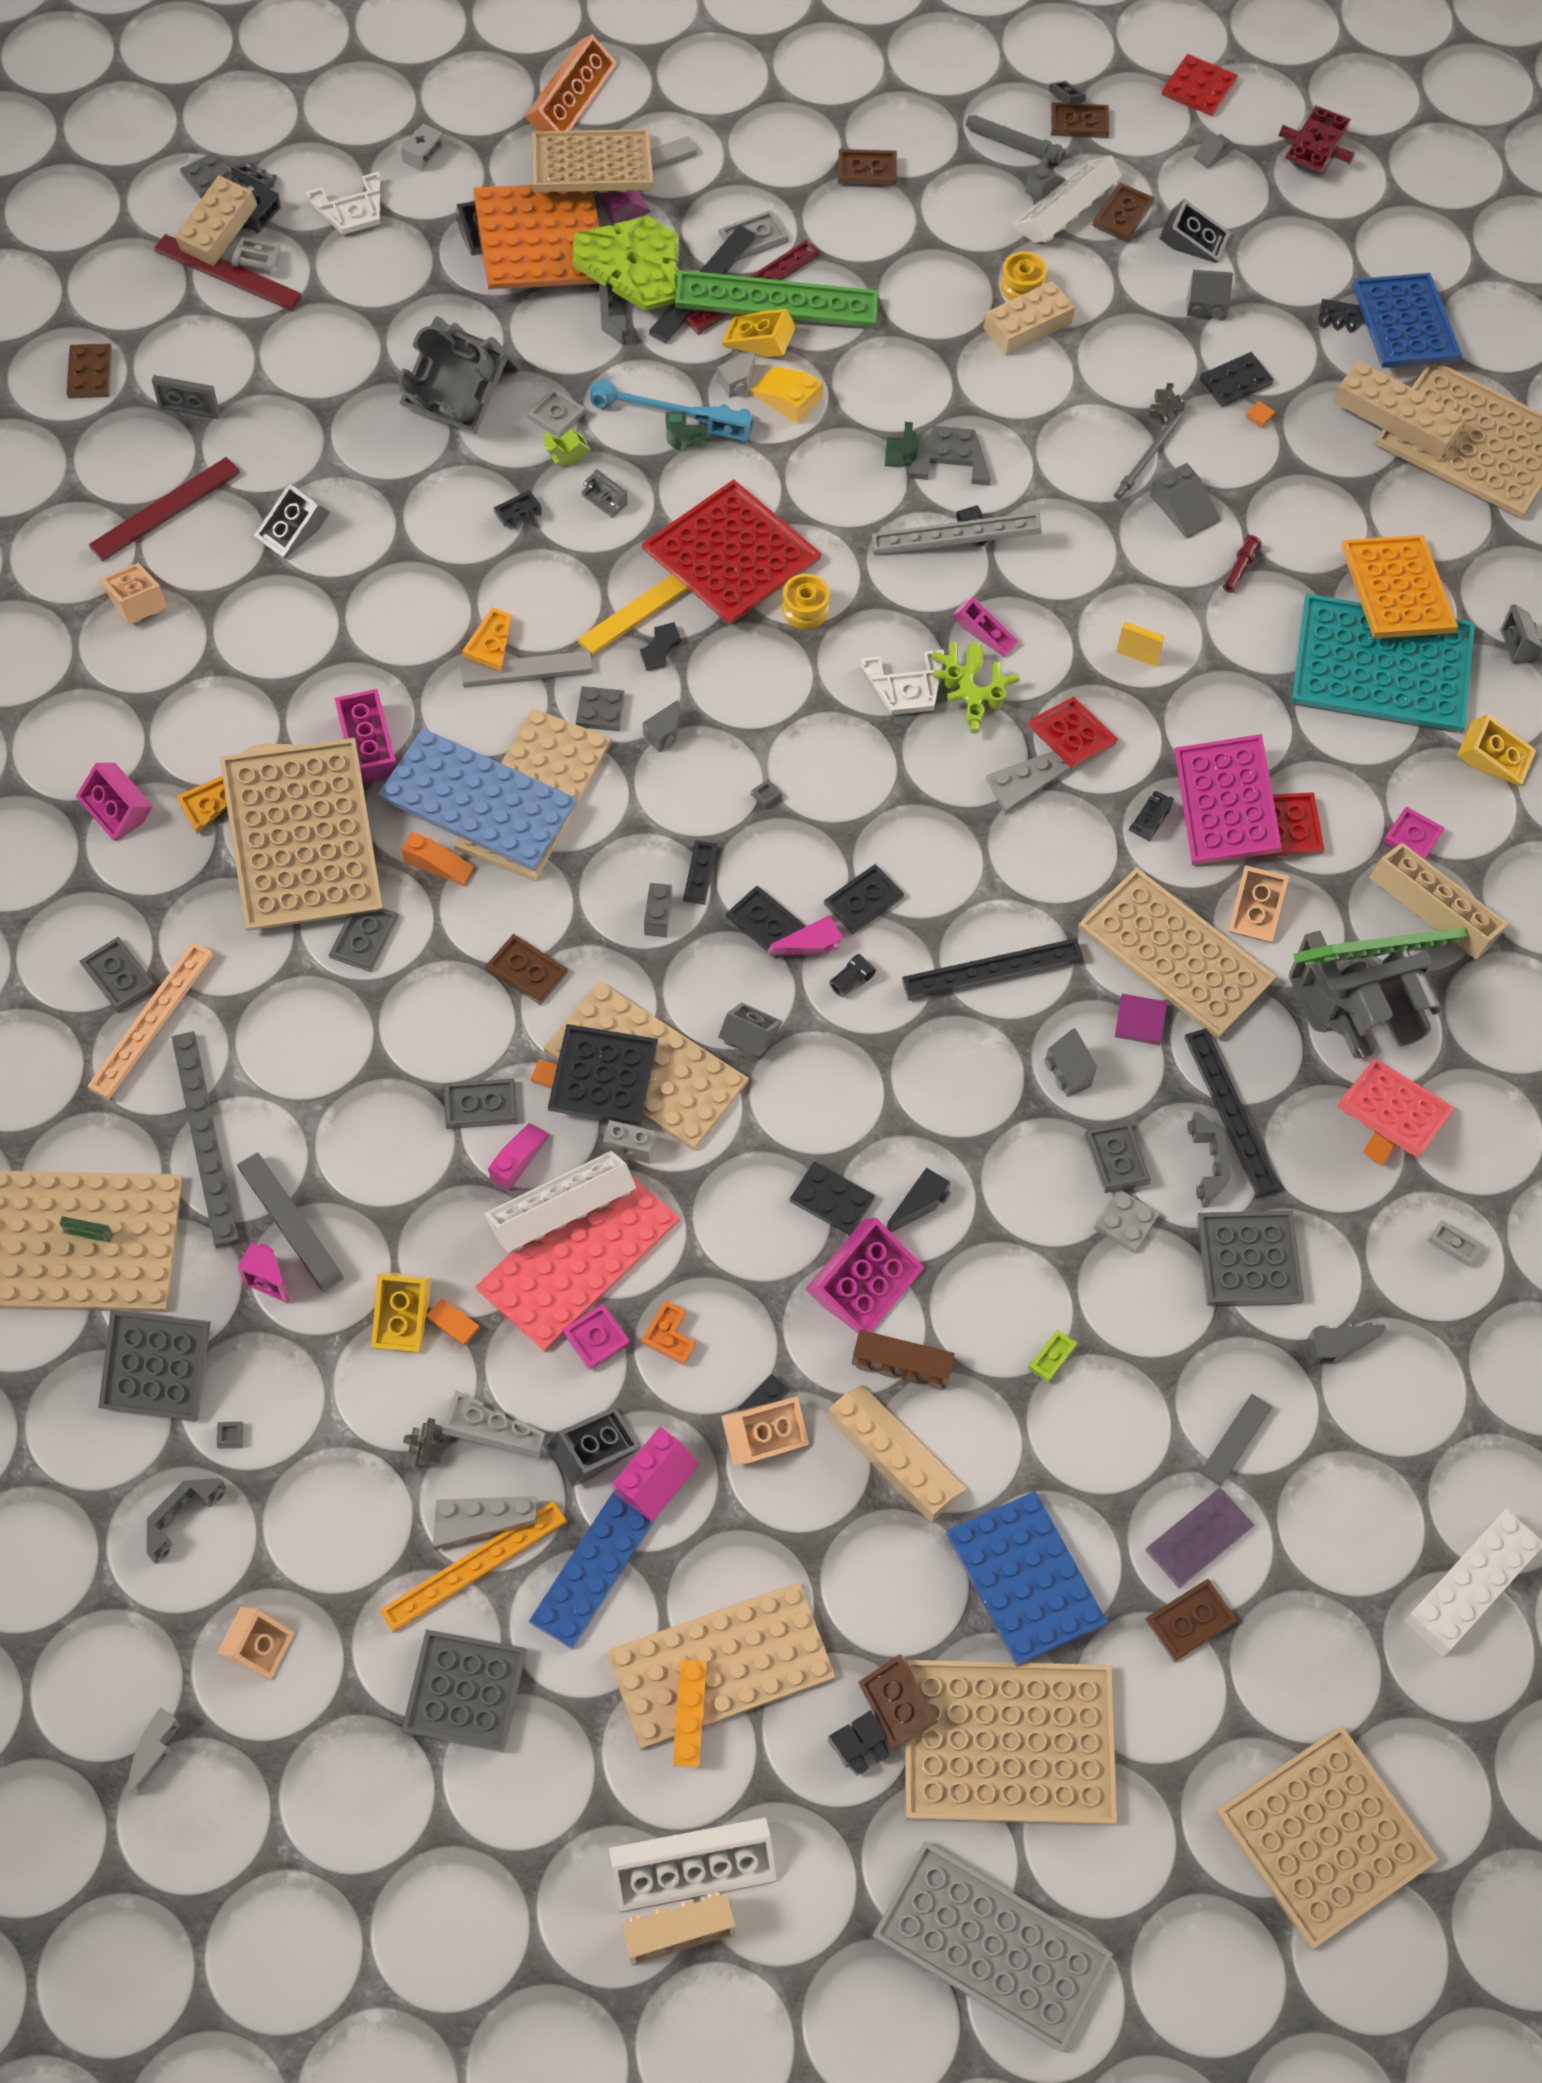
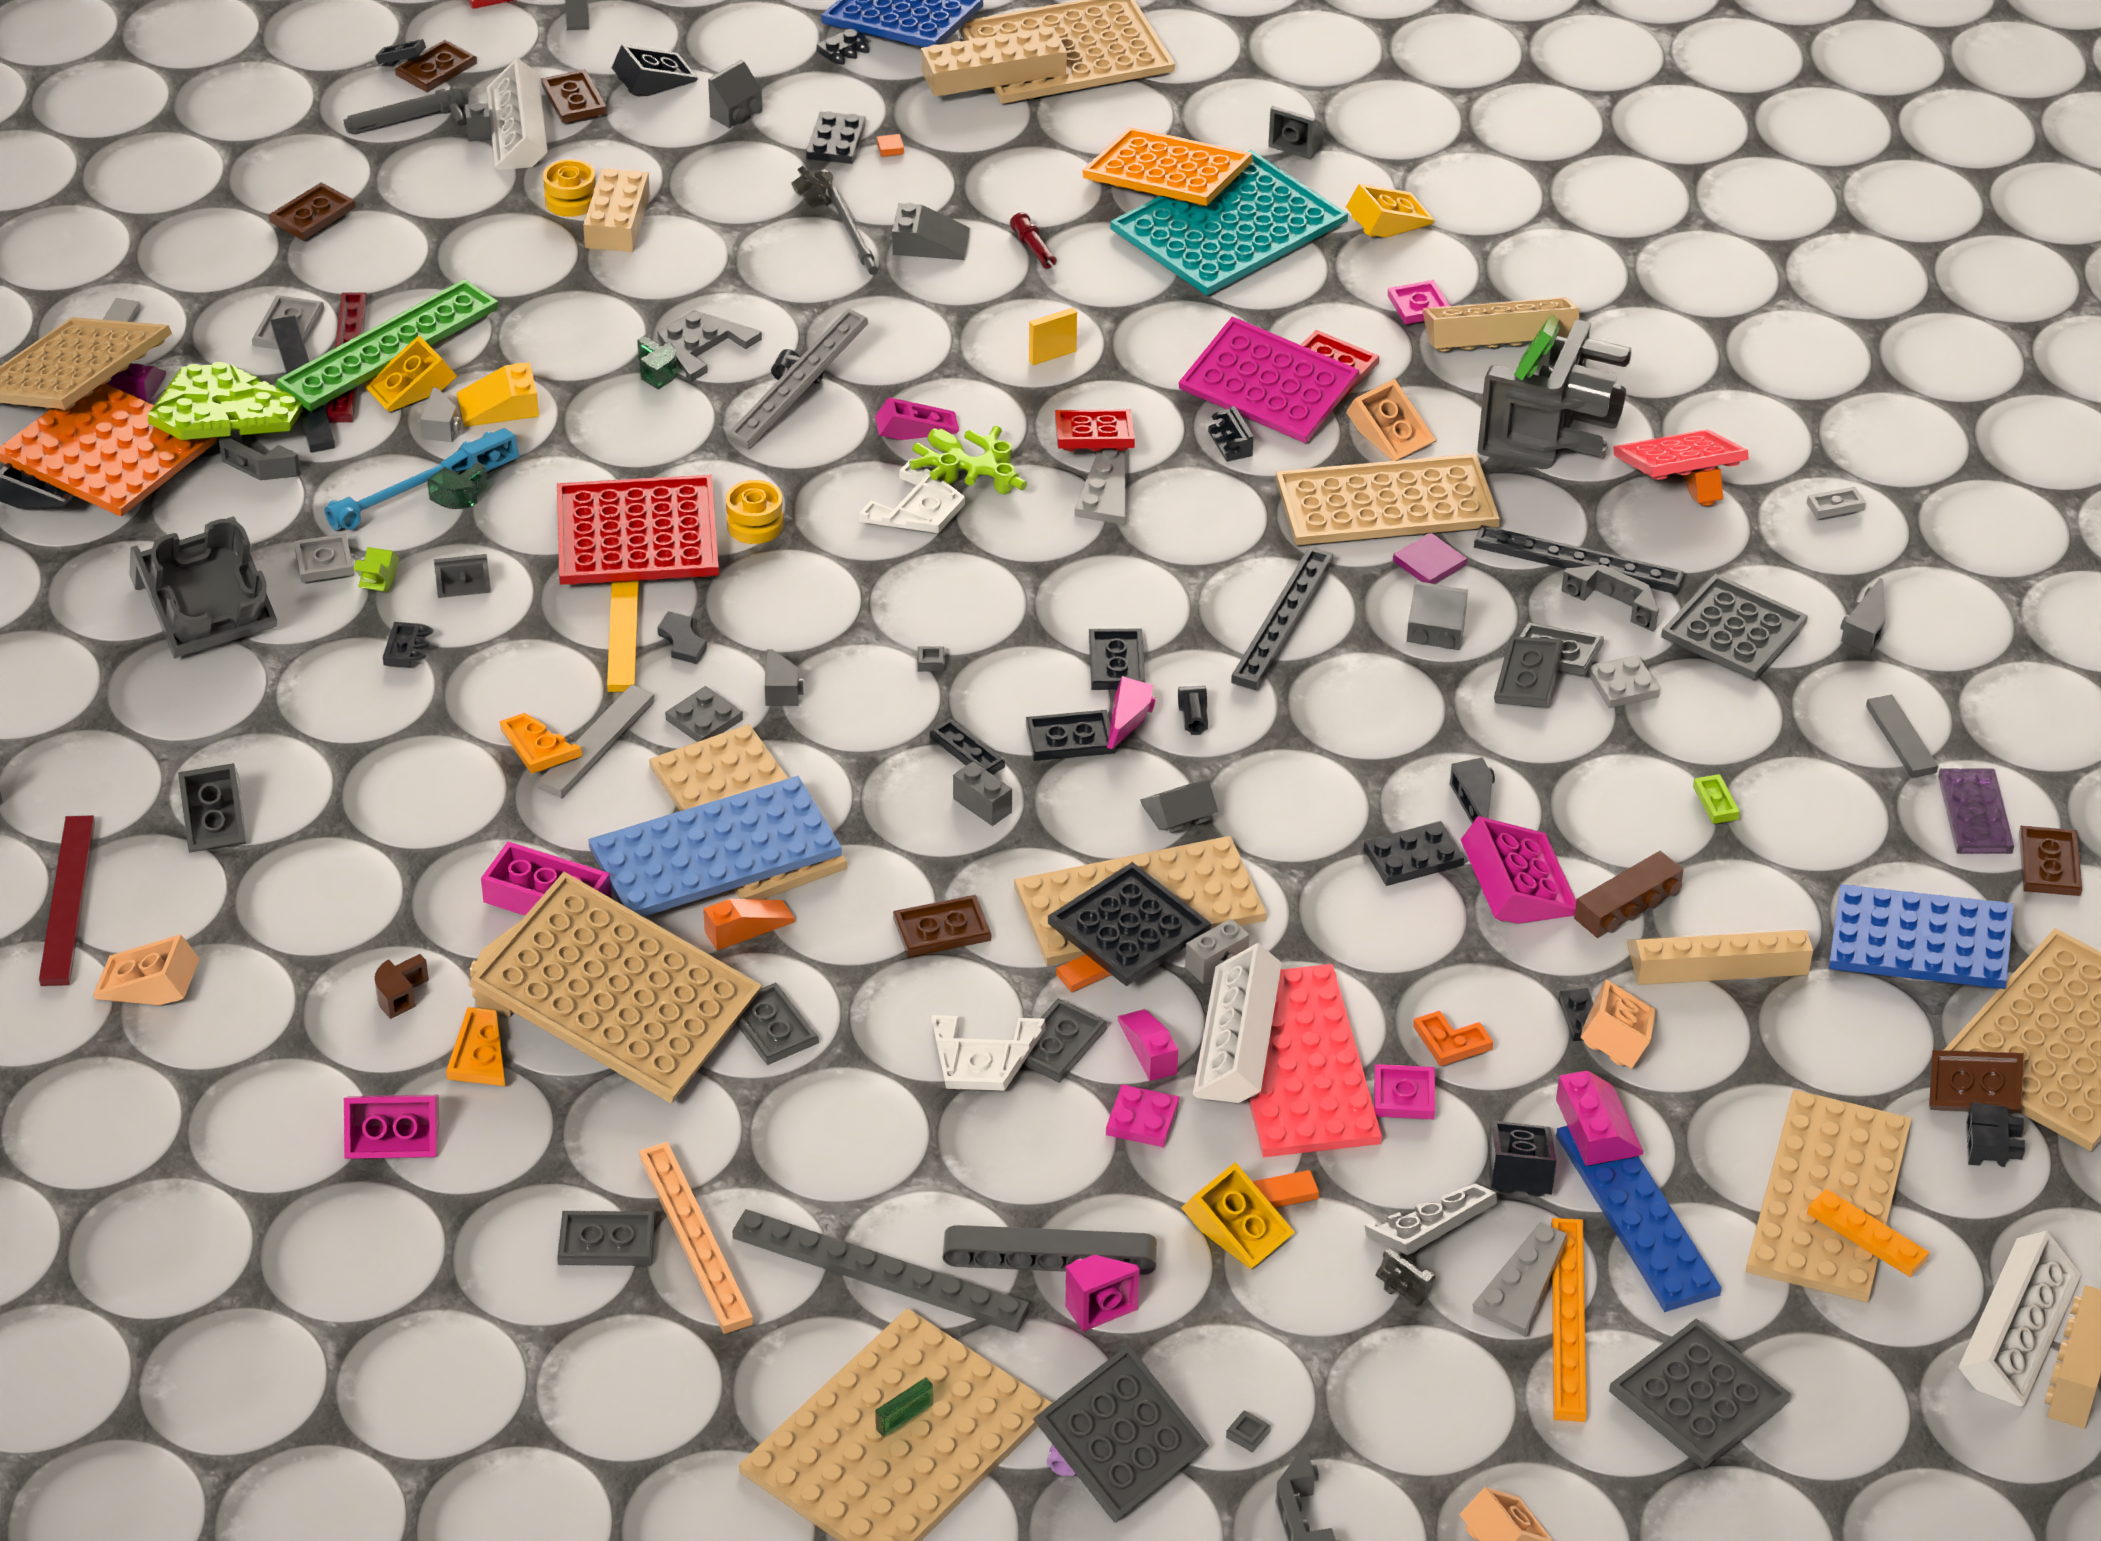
camera: 50 degrees left, 20 degrees down
none -> reddish brown brick [374,954,429,1019]
none -> white wing [931,1015,1046,1091]
none -> dark pink plate [1106,1084,1179,1148]
none -> dark grey tile [1494,636,1564,707]

